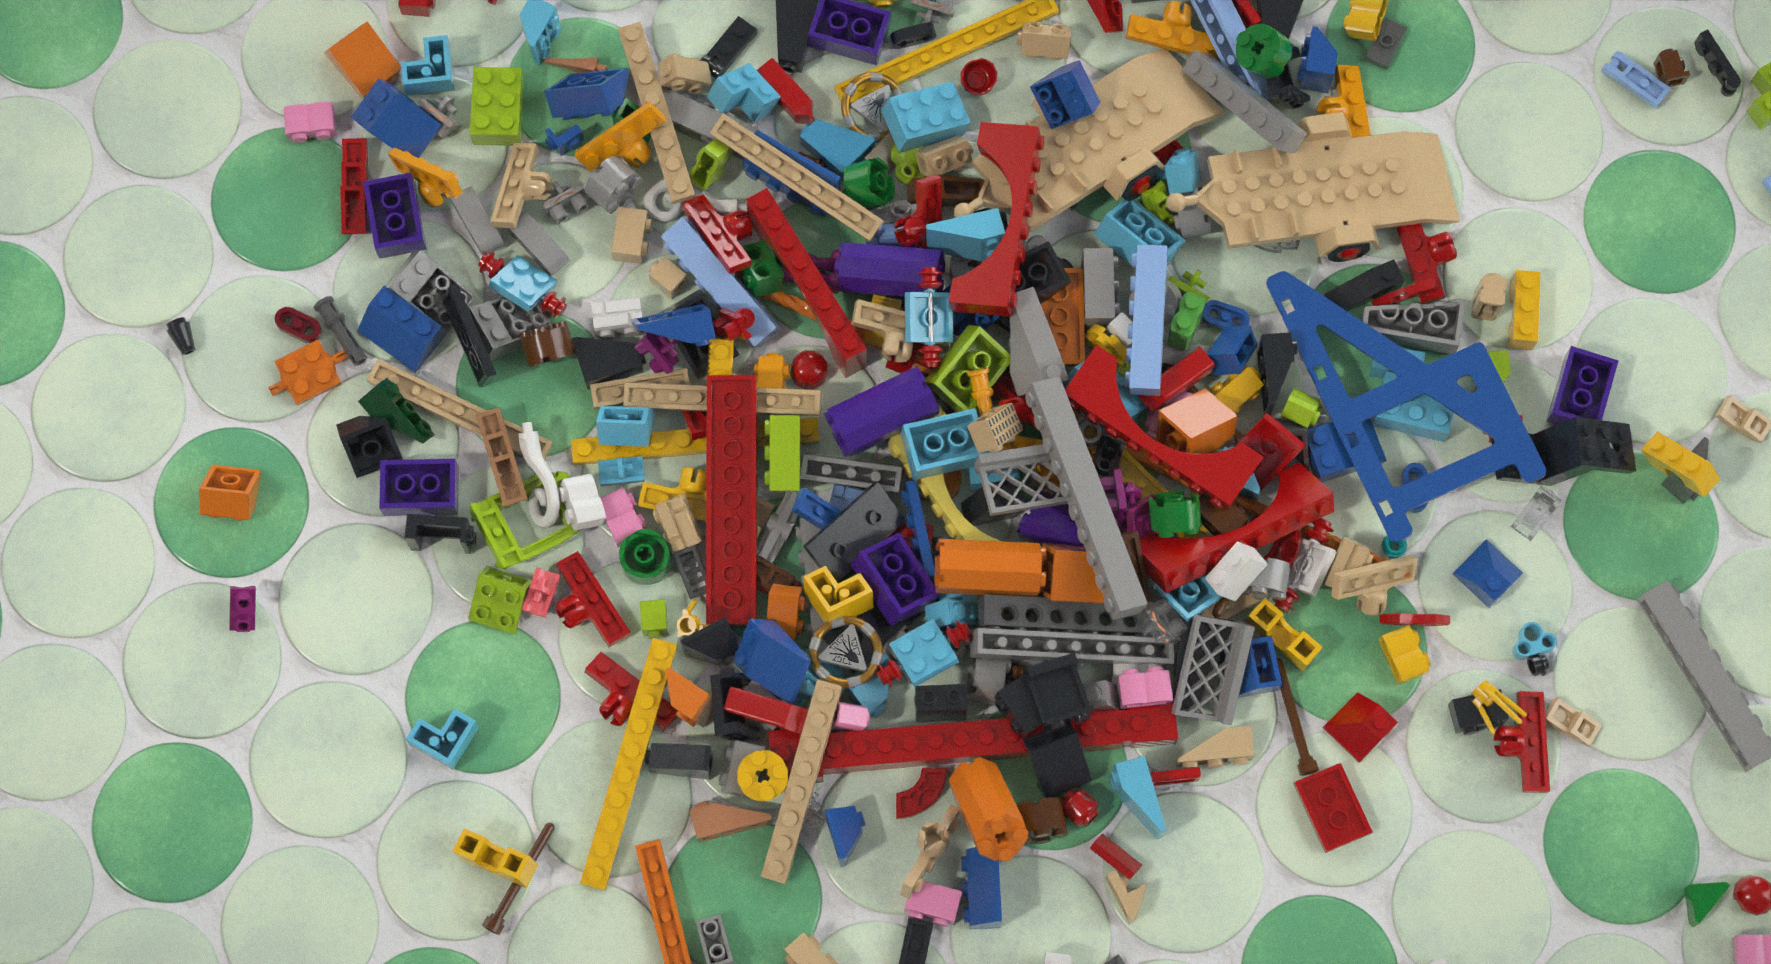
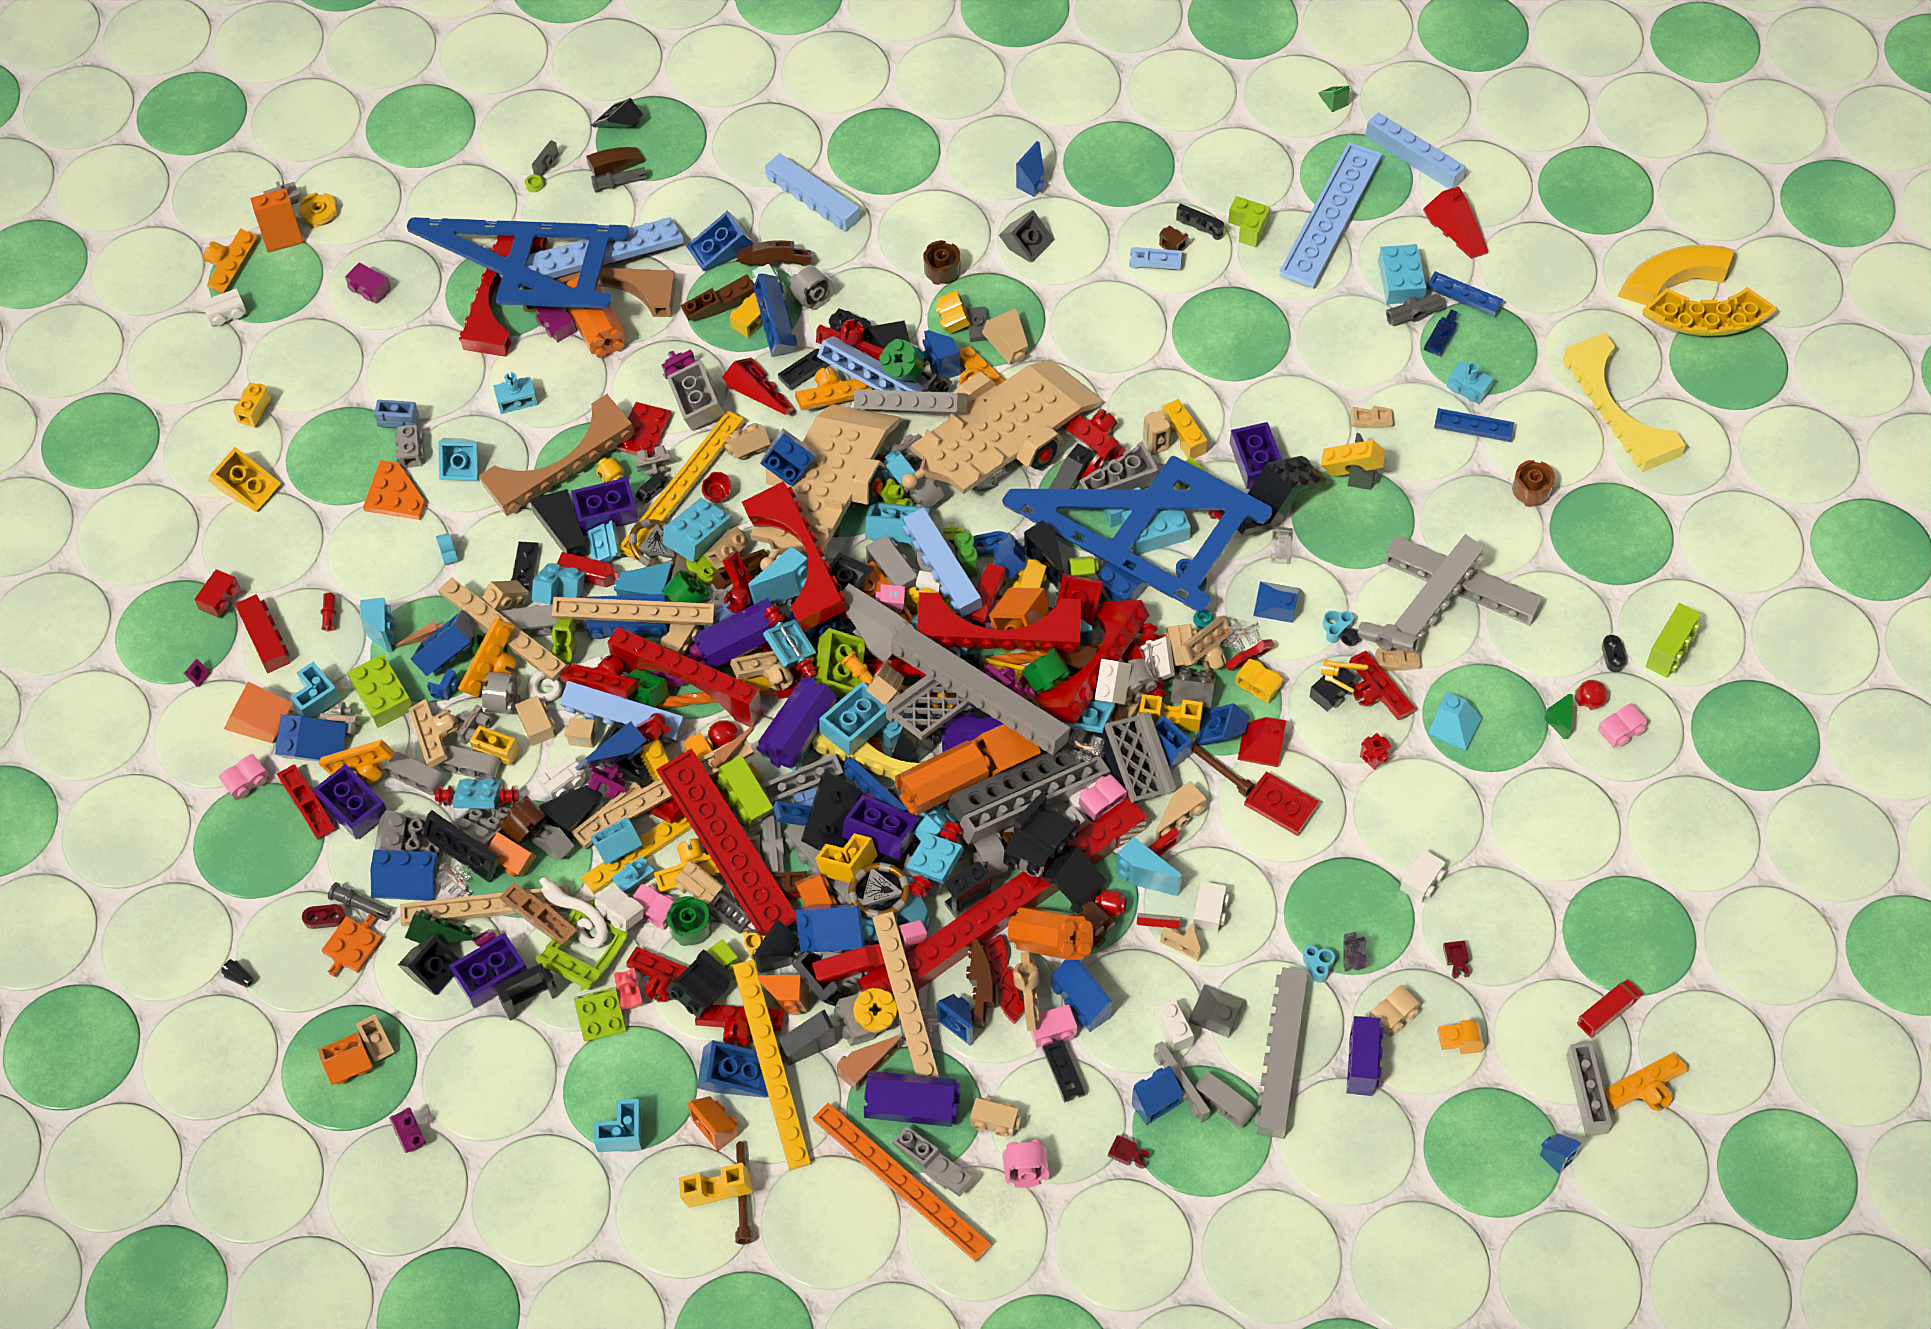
camera: 30 degrees left, 15 degrees down
none -> tan slope [355,1014,394,1062]
none -> clear hips [434,863,473,898]
none -> yellow brick [470,725,519,766]
none -> magenta slope [472,929,496,947]
none -> orange brick [487,832,537,877]
none -> light grey slope [528,825,574,860]
none -> medium azure plate [587,520,621,562]
none -> tan brick [660,624,700,656]
none -> black panel [666,949,736,1018]
none -> orange slope [687,1096,739,1151]
none -> blue slope [697,1040,767,1098]
none -> nougat piece [710,727,754,769]
none -> dark purple brick [864,1071,961,1127]
none -> bright pink brick [875,584,905,614]
none -> light grey hips [889,434,922,462]
none -> reddish brown slope [966,939,996,1028]
none -> tan slope [982,308,1028,364]
none -> red tile [998,967,1025,1025]
none -> flat silver slope [1171,667,1216,708]
none -> white brick [1193,881,1229,932]
none -> blue slope [1195,703,1249,746]
none -> clear hips [1222,618,1261,654]
none -> light grey piece [1357,621,1420,653]
none -> red brick [1360,733,1391,770]
none -> light grey brick [1394,534,1486,641]
none -> medium azure slope [1428,692,1482,752]

